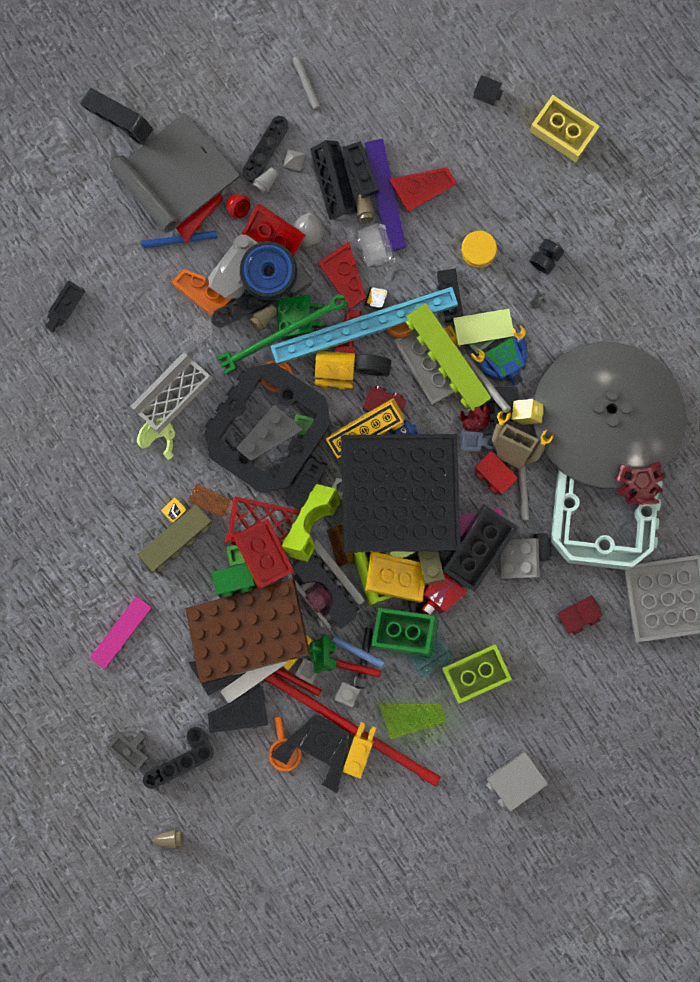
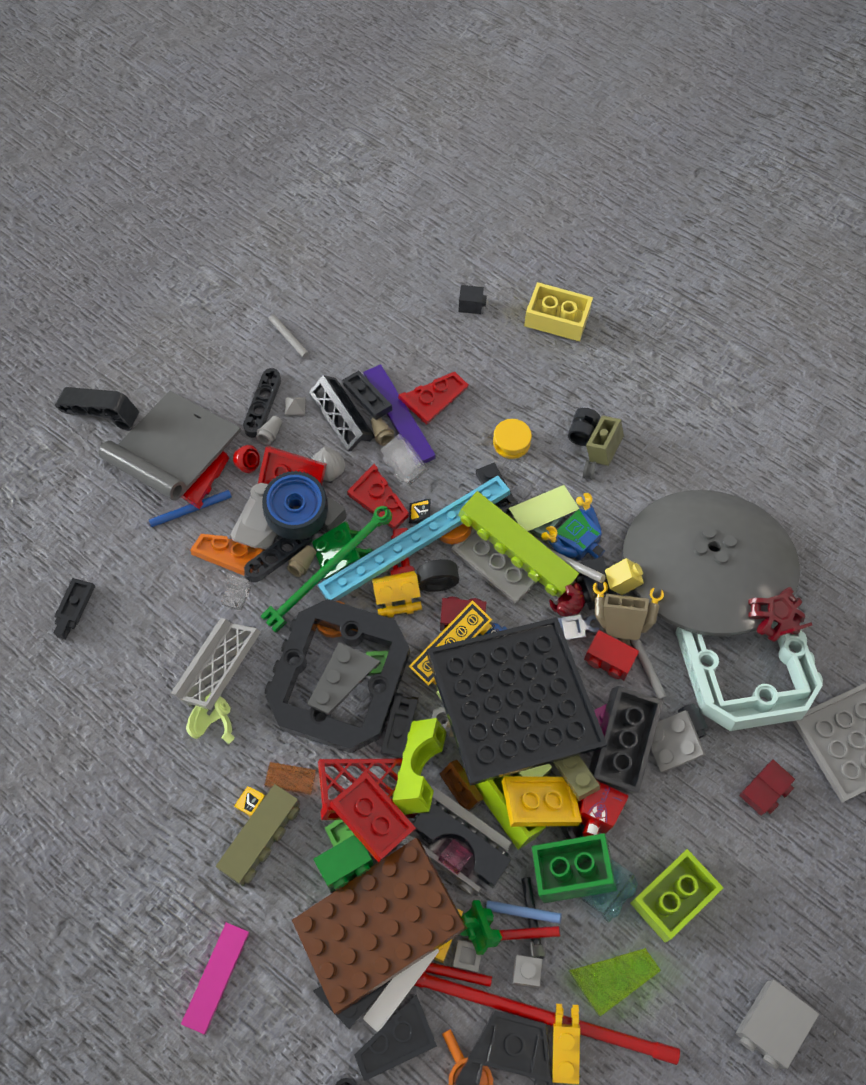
camera: 20 degrees left, 20 degrees down
none -> olive brick [586,416,624,466]

